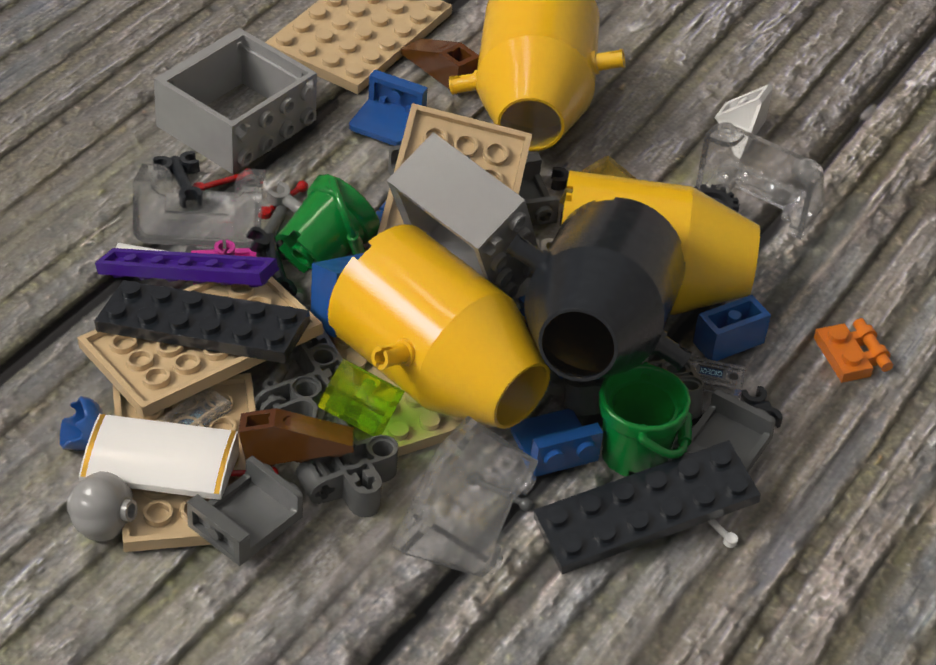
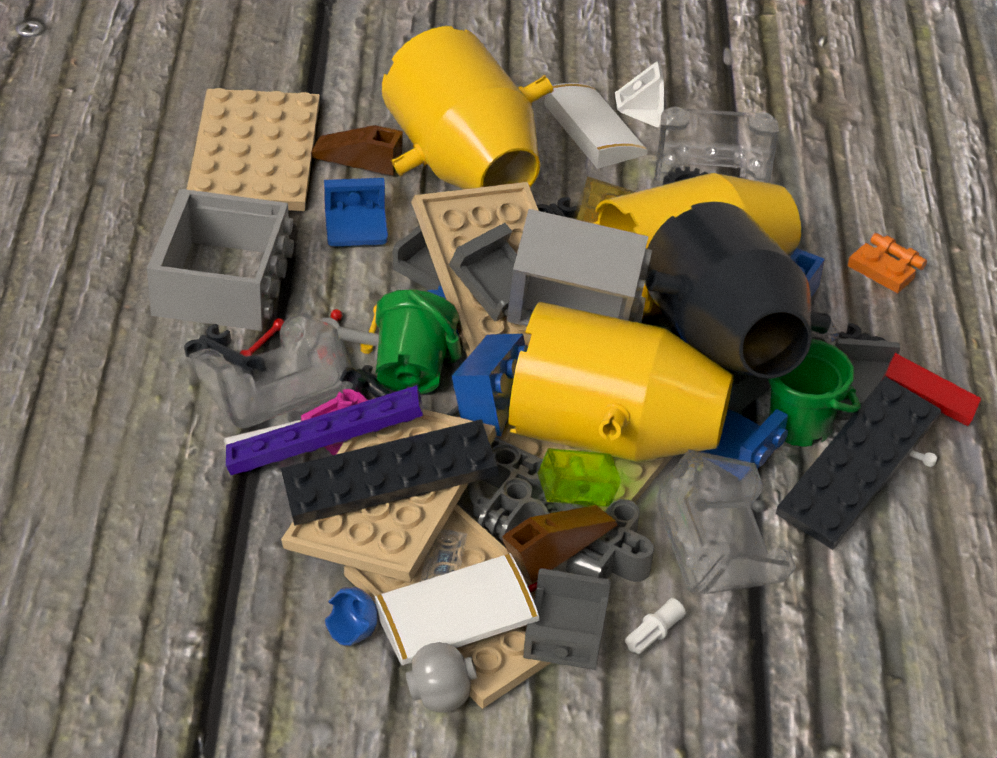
camera: 30 degrees left, 0 degrees up
none -> white slope [544,83,648,169]
none -> white axle [625,598,686,654]
none -> red tile [881,353,981,427]

